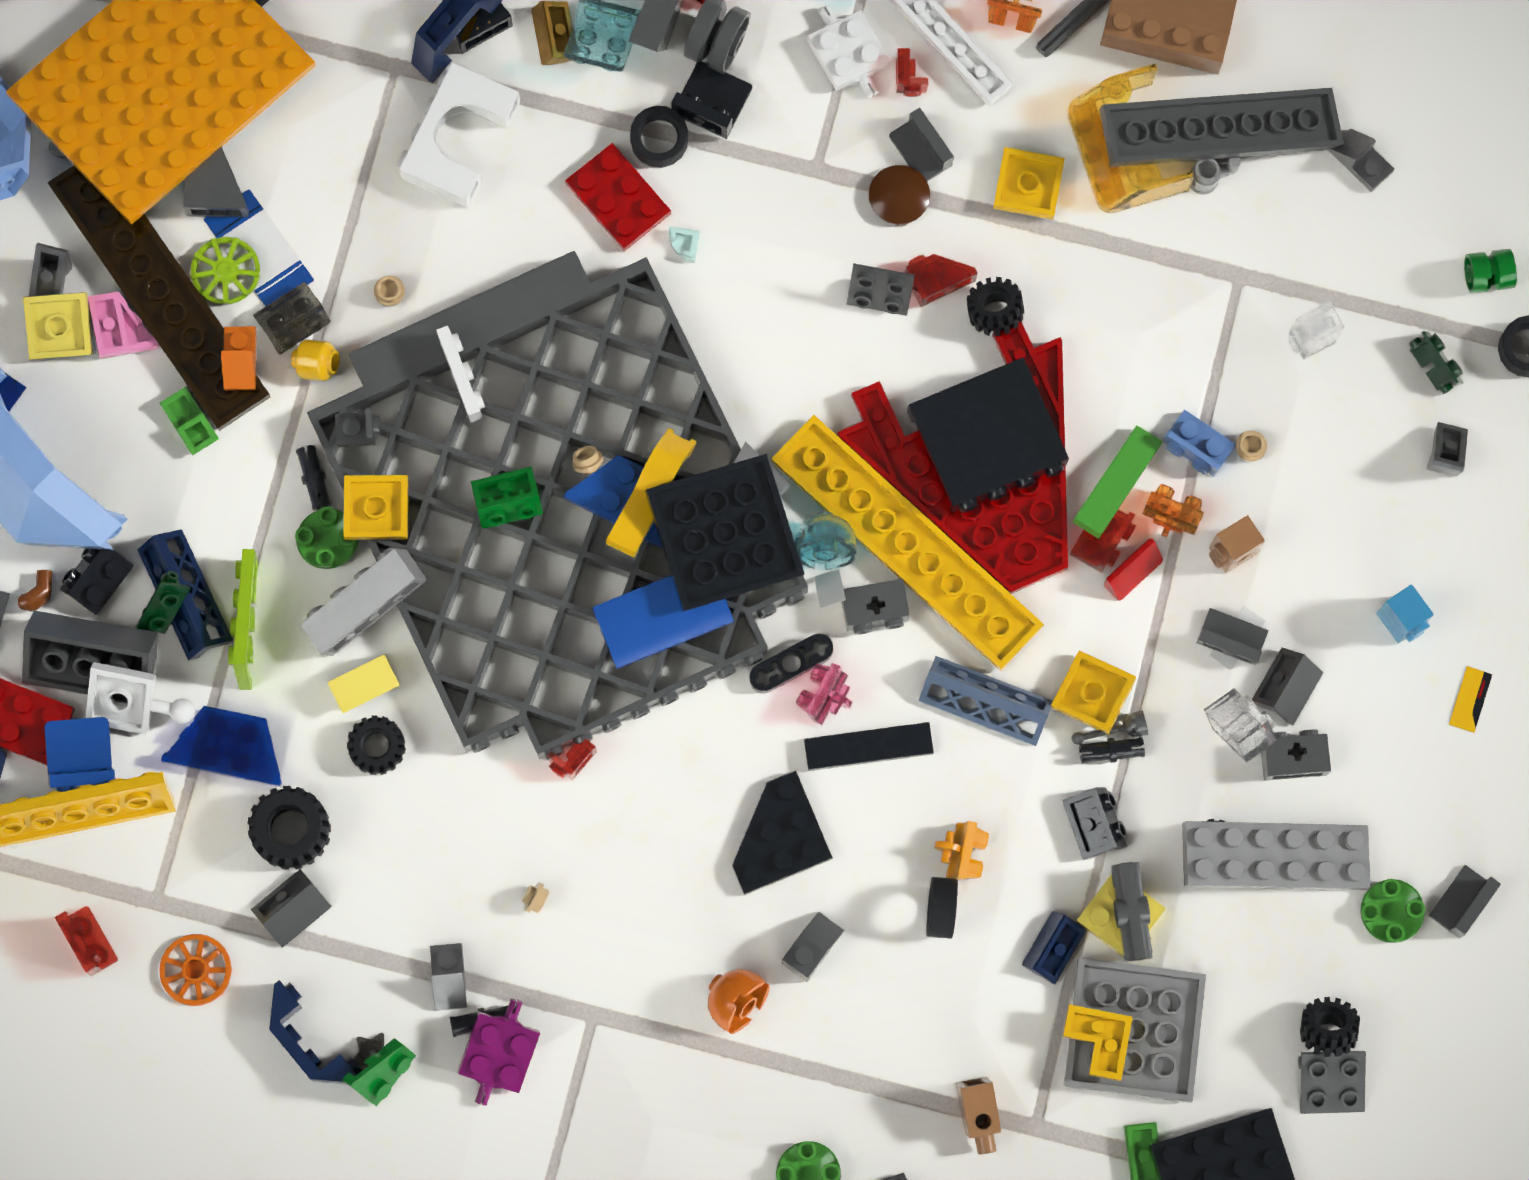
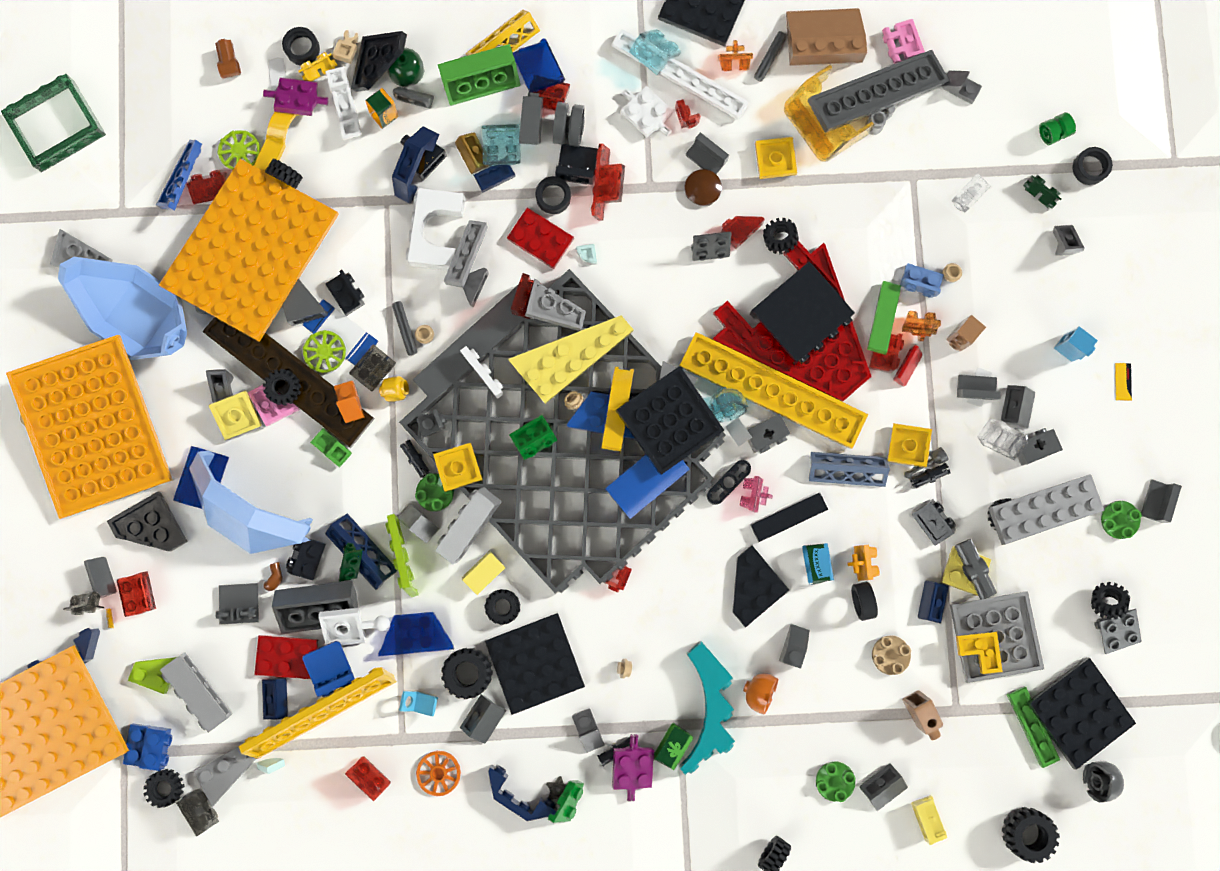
camera: 15 degrees left, 5 degrees up
none -> black tyre [263,369,301,406]
none -> black bracket [325,269,365,316]
none -> dark grey axle [392,301,418,356]
none -> flat silver slope [398,503,439,543]
none -> medium azure bracket [399,691,438,717]
none -> light grey plate [444,220,488,287]
none -> flat silver slope [463,268,489,307]
none -> dark blue plate [474,159,516,193]
none -> black plate [485,613,585,715]
none -> light yellow wing [508,315,634,404]
none -> clear red bracket [511,273,541,319]
none -> light grey wing [525,279,586,331]
none -> clear red bracket [591,143,625,221]
none -> piece [654,722,694,770]
none -> teal arch [679,641,735,775]
none -> dark azure piece [802,543,834,585]
none -> tan dish [872,636,911,675]
none -> bright pink plate [882,19,925,64]

